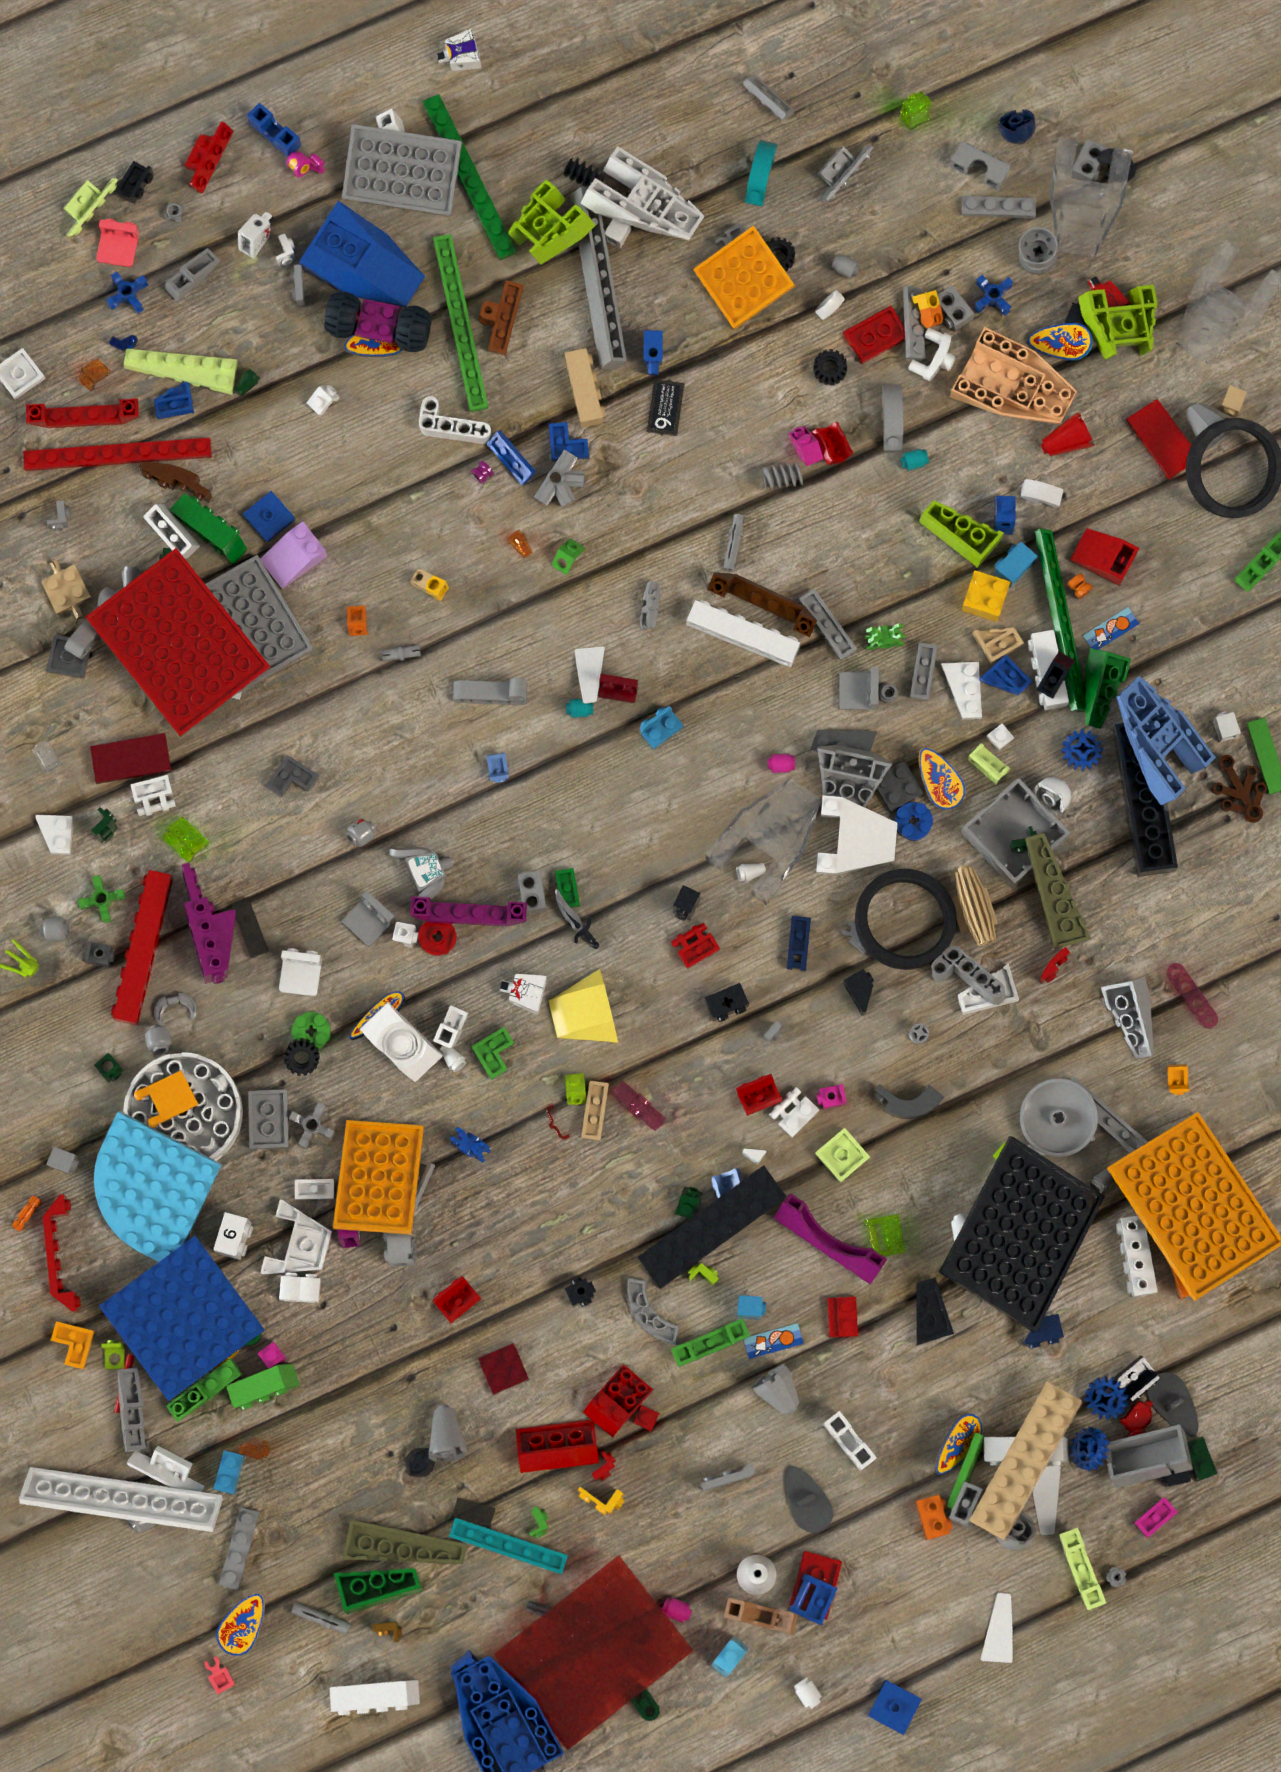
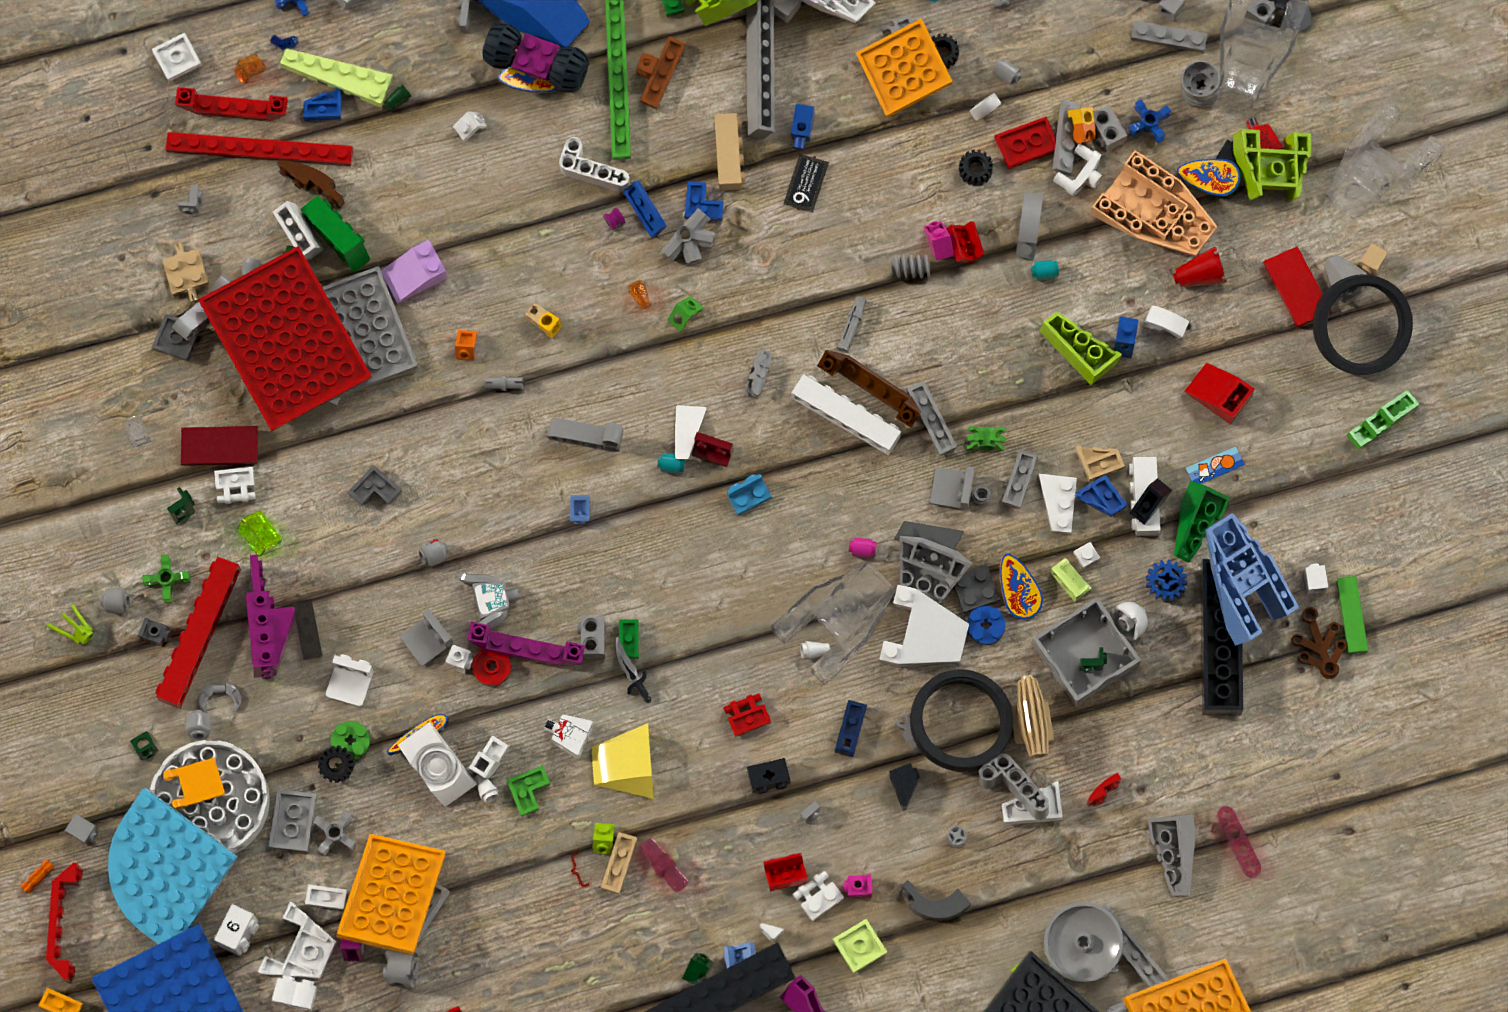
camera: 10 degrees right, 5 degrees down
white wing [35,815,73,855] -> none
blue plate [243,491,296,543] -> none
blue pin [450,1127,491,1163] -> none
black brick [673,885,700,921] -> none
yellow brick [961,570,1010,622] -> none
dark azure brick [994,541,1037,588] -> none
olive wing [1025,833,1091,949] -> none
green plate [1035,529,1085,712] -> none
orange wheel [1067,573,1093,600] -> none
light orange bracket [1167,1064,1189,1095] -> none

